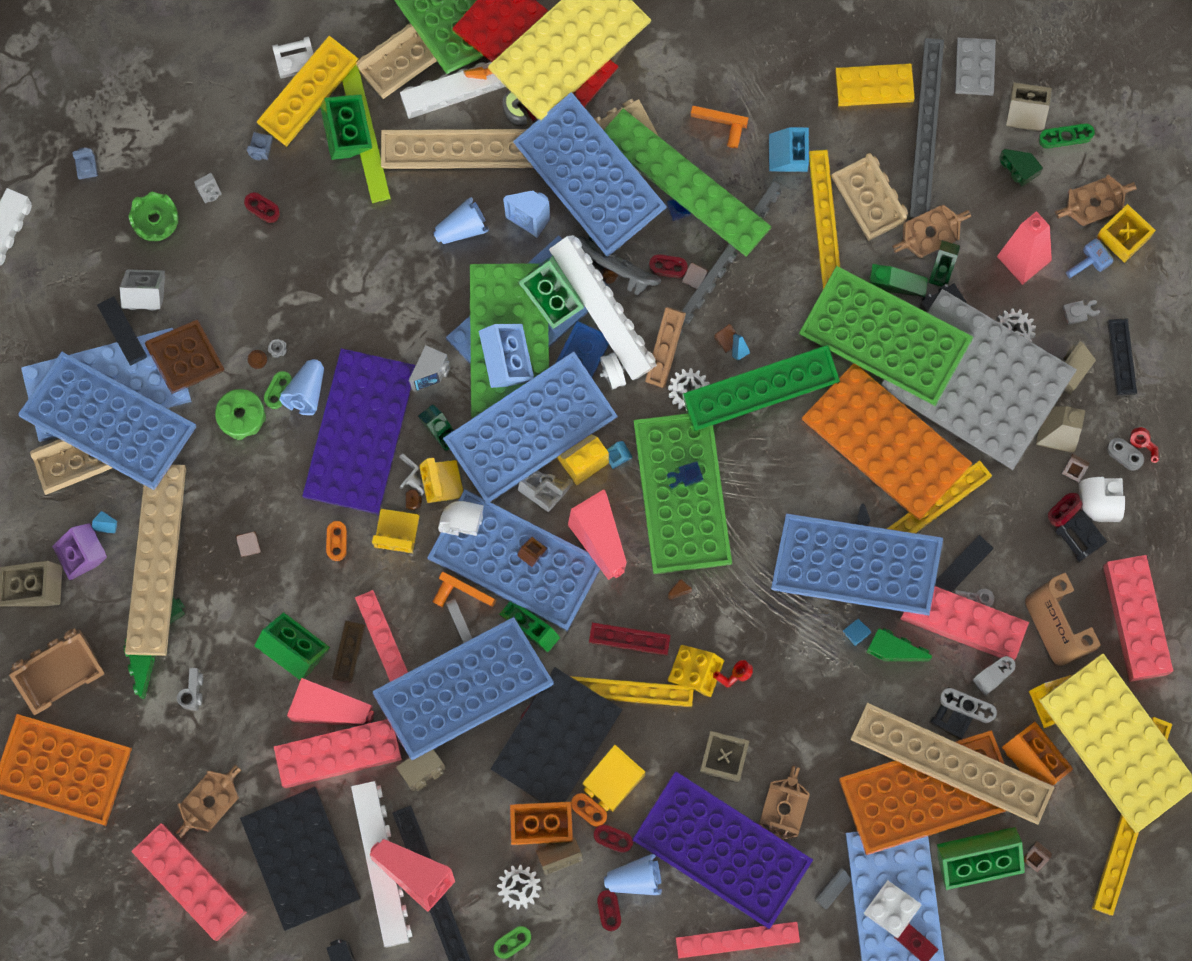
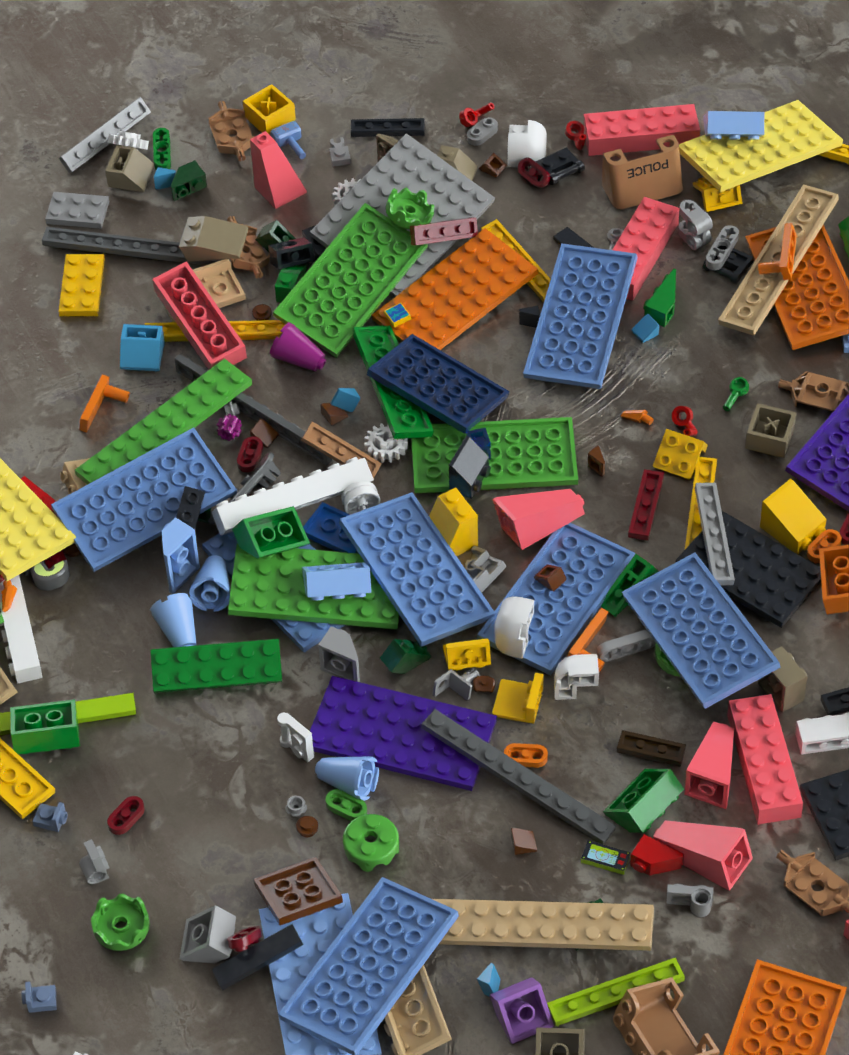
camera: 85 degrees left, 25 degrees down
green slope [123,639,156,699] -> none
coral plate [355,590,408,682] -> none
tan plate [381,129,534,169] -> none
orange slope [1002,721,1073,786] -> none
none -> light grey plate [59,97,151,173]
none -> white gear [108,131,149,150]
none -> green plate [151,639,282,693]
none -> coral brick [152,261,247,370]
none -> dark azure slope [154,167,176,190]
none -> black brick [176,486,205,529]
none -> dark tan slope [179,216,249,261]
none -> light blue cone [189,555,231,612]
none -> magenta gear [217,414,242,441]
none -> light grey plate [224,401,240,416]
none -> dark red plate [227,926,263,952]
none -> reddish brown plate [252,304,272,321]
none -> black brick [268,237,314,270]
none -> magenta cone [269,322,326,371]
none -> white plate [277,713,314,762]
none -> dark blue plate [367,334,510,434]
none -> tile [384,302,411,328]
none -> bright green plate [385,188,434,229]
none -> plate [410,217,478,245]
none -> dark grey plate [422,709,616,845]
none -> slope [449,436,491,499]
none -> lime plate [547,957,685,1027]
none -> white brick [554,654,599,700]
none -> red plate [565,121,586,150]
none -> tile [581,840,631,875]
none -> orange bar [621,410,654,425]
none -> red slope [630,834,684,876]
none -> coral slope [653,820,753,891]
none -> light grey plate [695,483,735,585]
none -> light blue slope [703,111,765,140]
none -> green plate [723,377,749,411]
none -> orange piece [758,223,797,280]

